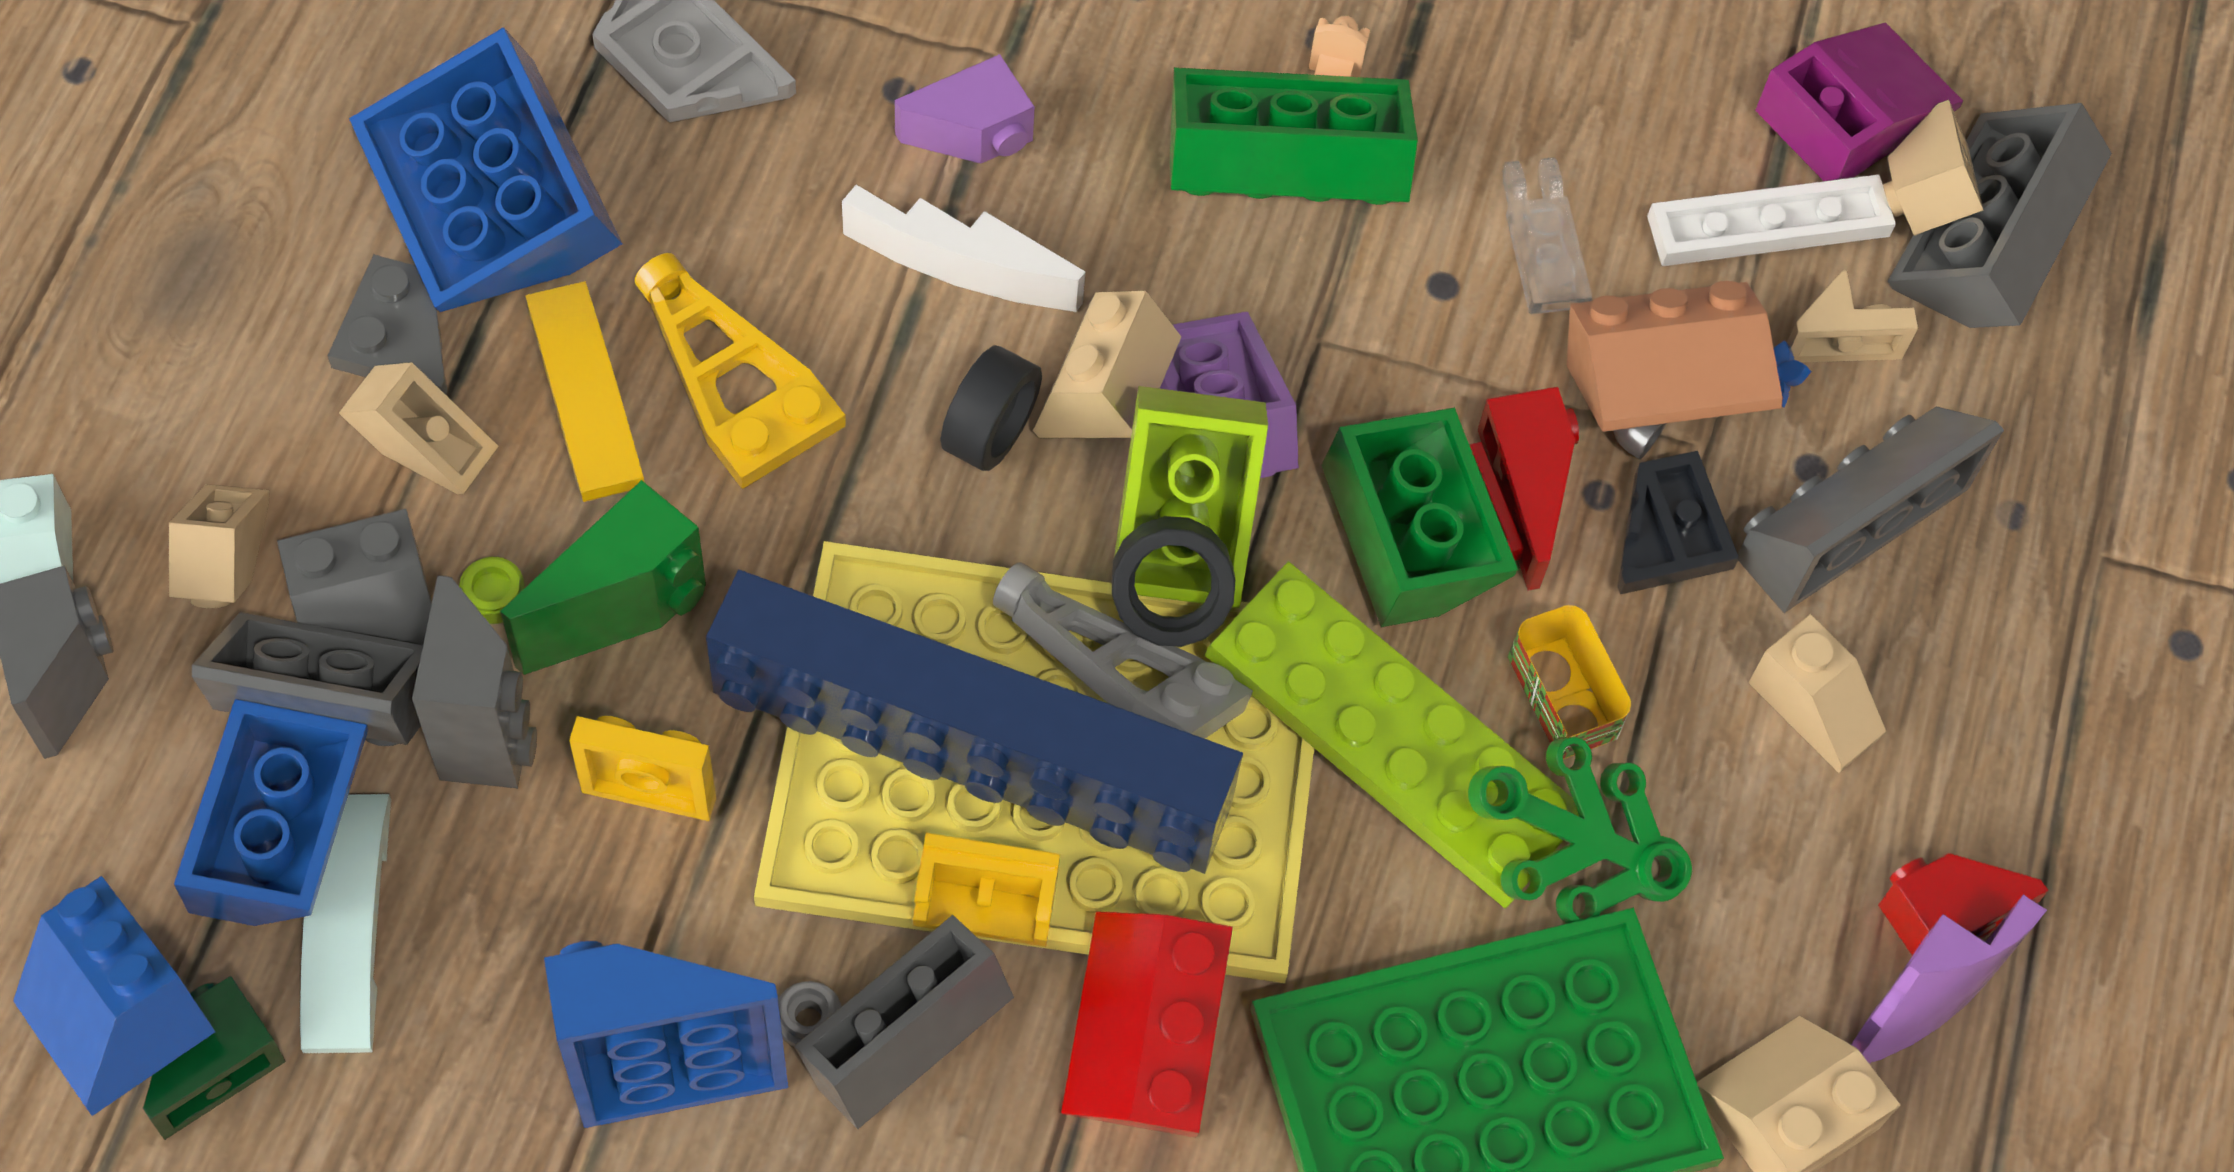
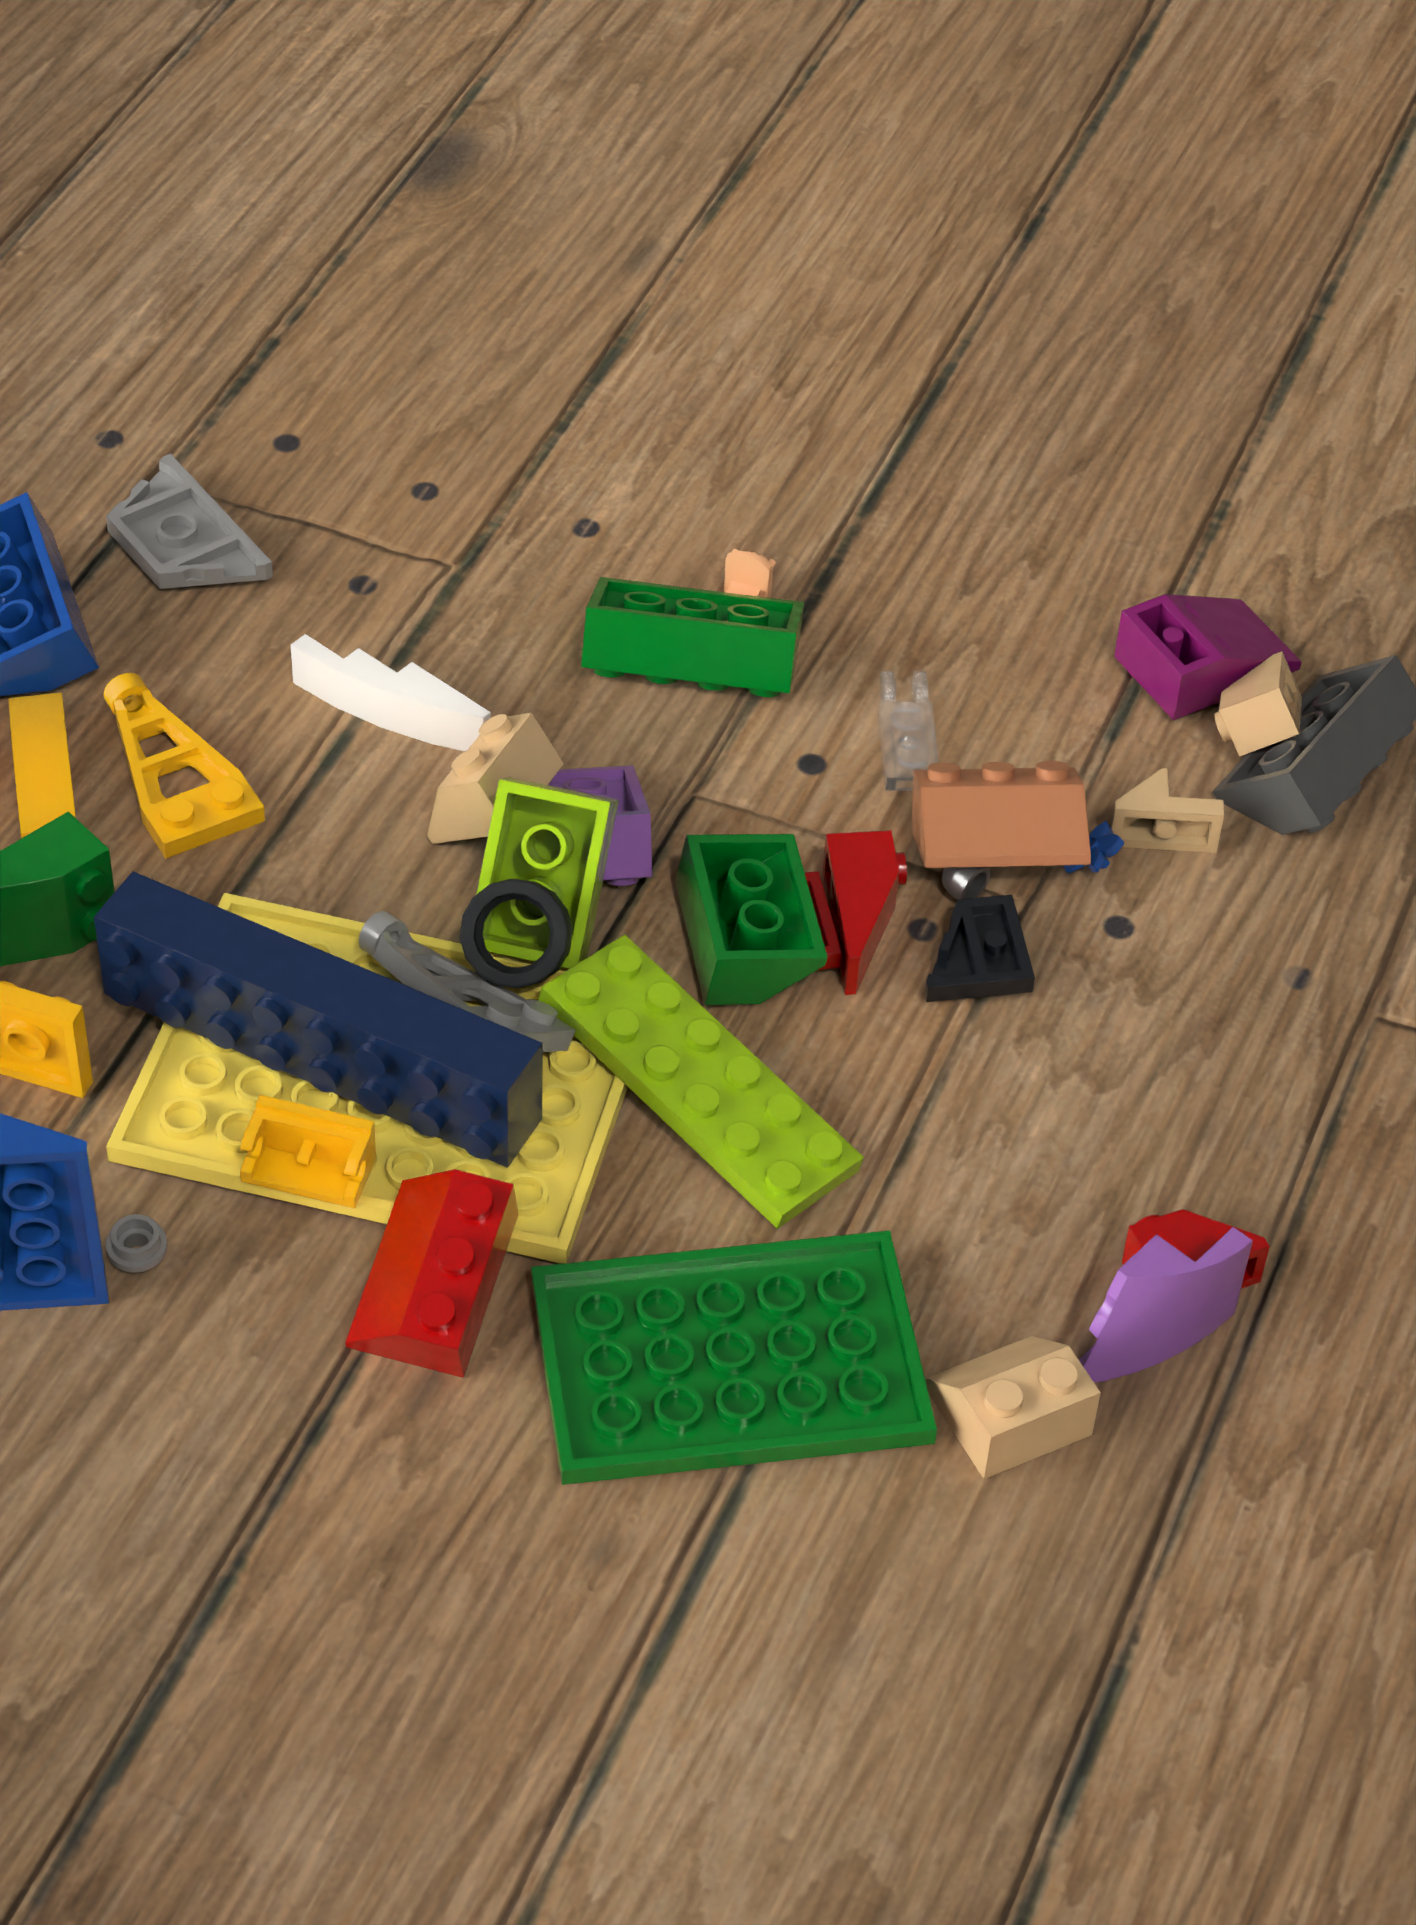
camera: 10 degrees right, 15 degrees down
dark grey brick [794,915,1014,1129] -> none
medium lavender slope [895,54,1035,164] -> none
black tyre [940,345,1042,471] -> none
green plant [1468,737,1692,923] -> none
yellow piece [1507,605,1631,759] -> none
white plate [1647,175,1896,266] -> none
dark grey slope [1738,406,2004,613] -> none
tan slope [1749,614,1886,773] -> none

